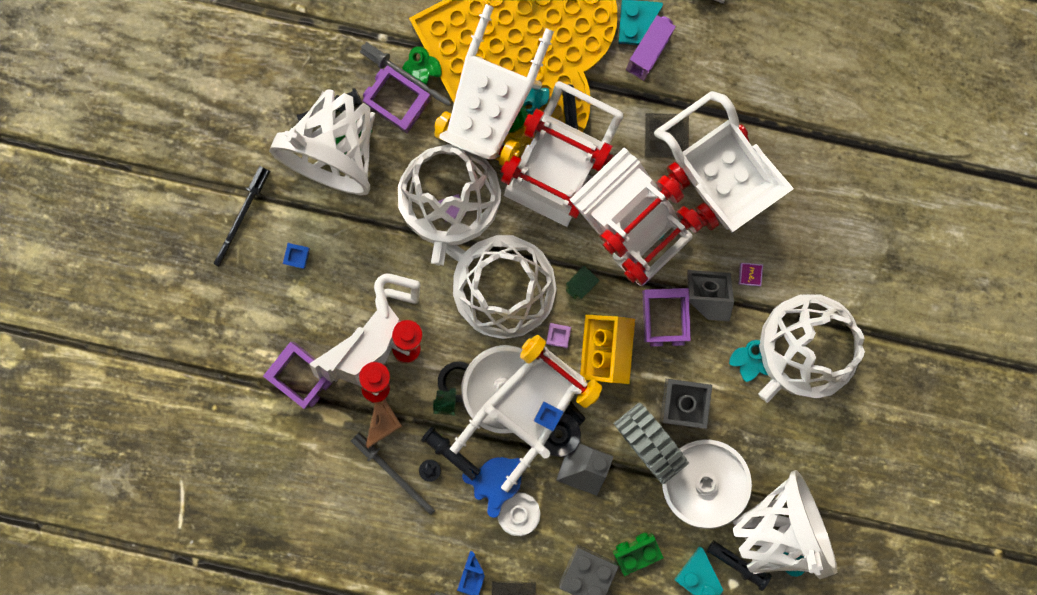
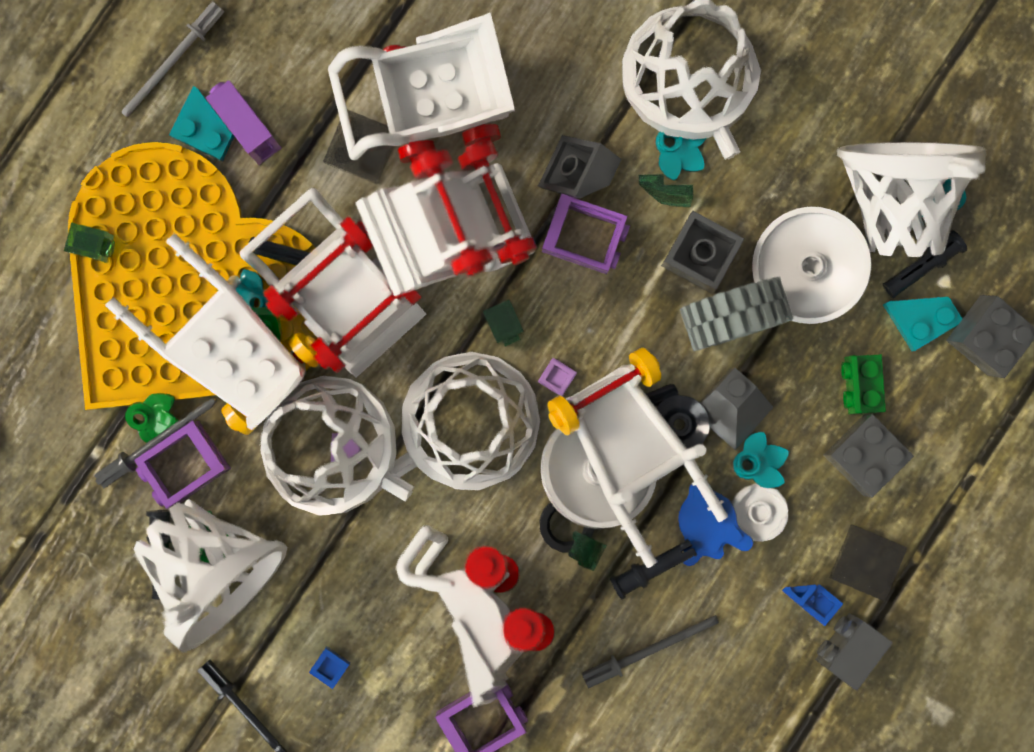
camera: 65 degrees left, 0 degrees up
medium nougat tile [366,399,402,448] -> none
black tile [419,459,441,482] -> none
blue plate [533,401,563,431] -> none
yellow slope [580,315,635,384] -> none
magenta tile [738,263,763,287] -> none
none -> clear green slope [639,174,694,207]
none -> teal plate [733,432,789,488]

